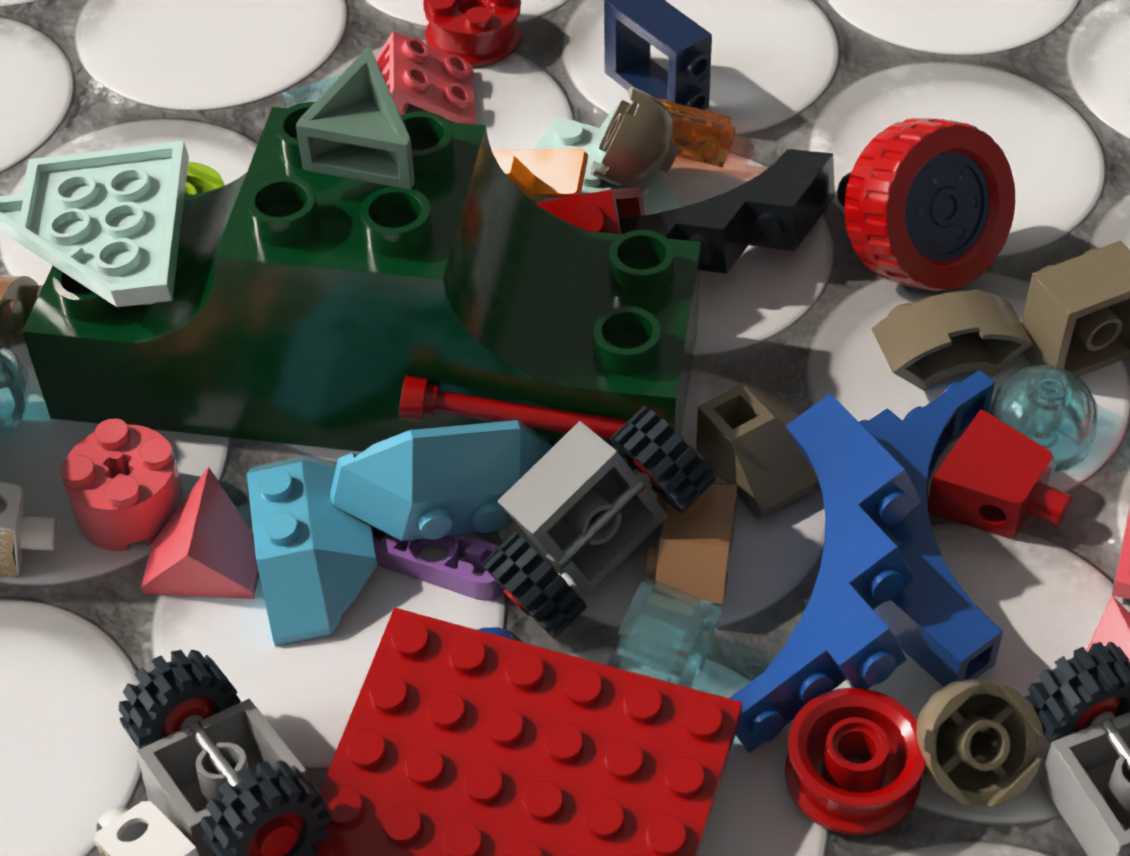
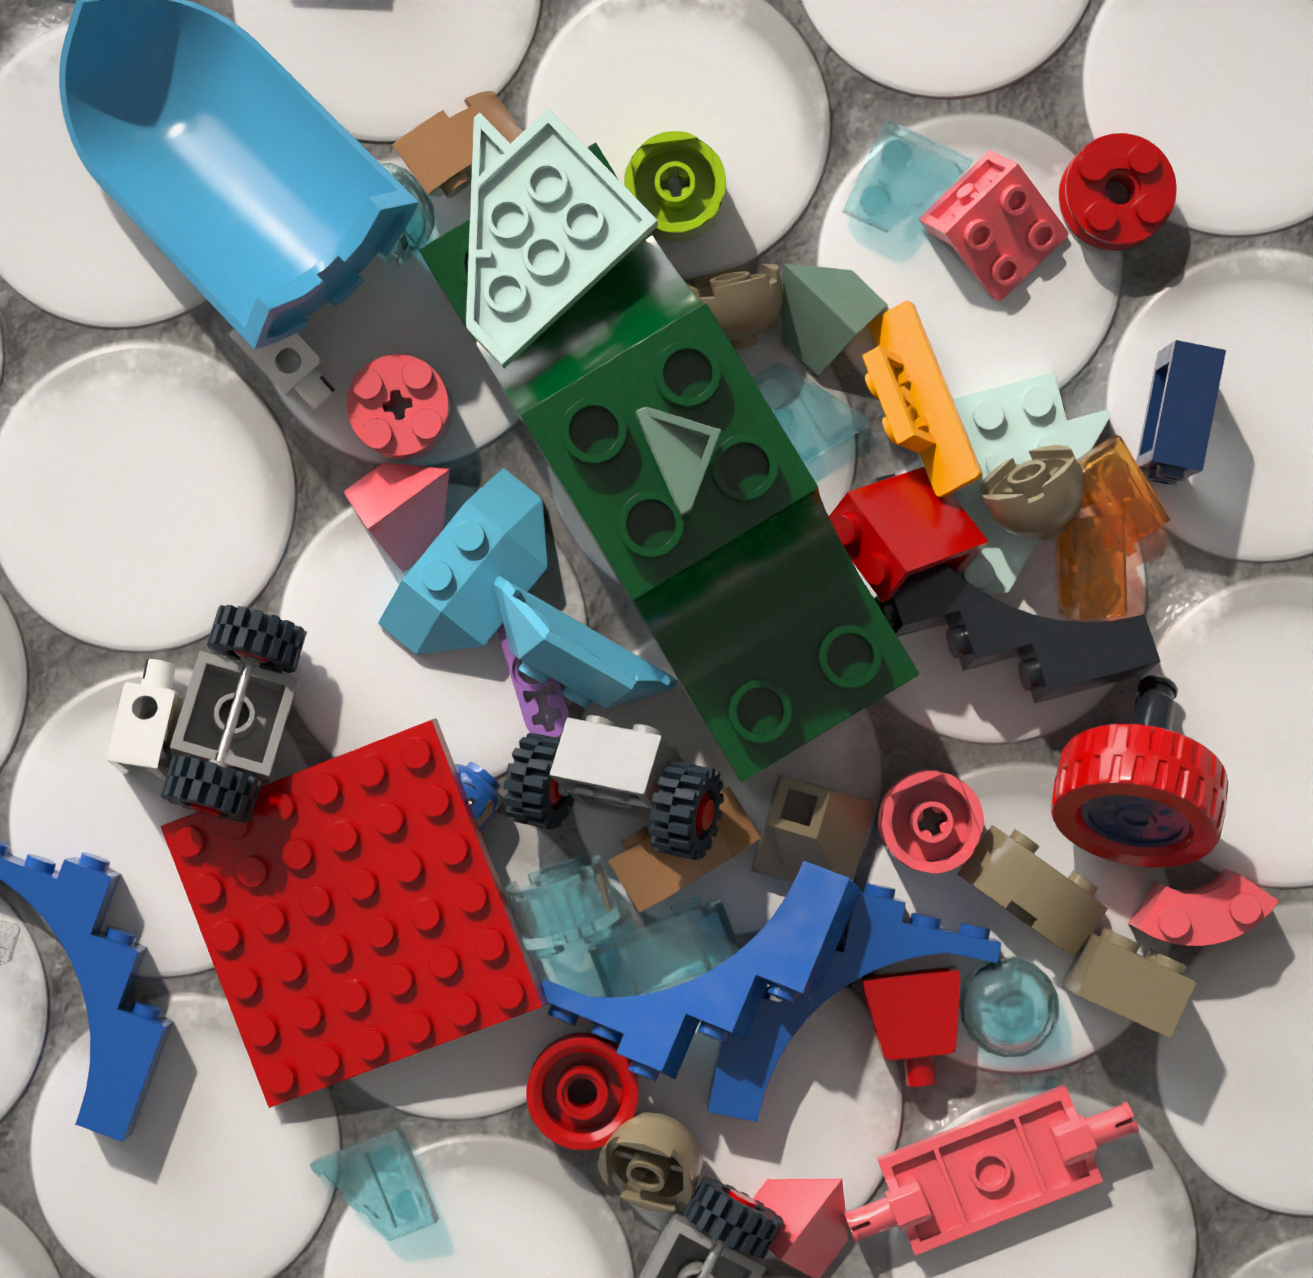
camera: 50 degrees right, 40 degrees up
red piece [399,374,628,440] -> none
none -> clear light blue brick [588,896,740,998]
none -> coral brick [877,769,984,874]
none -> clear orange bracket [1056,513,1128,620]
none -> coral brick [1128,869,1279,946]

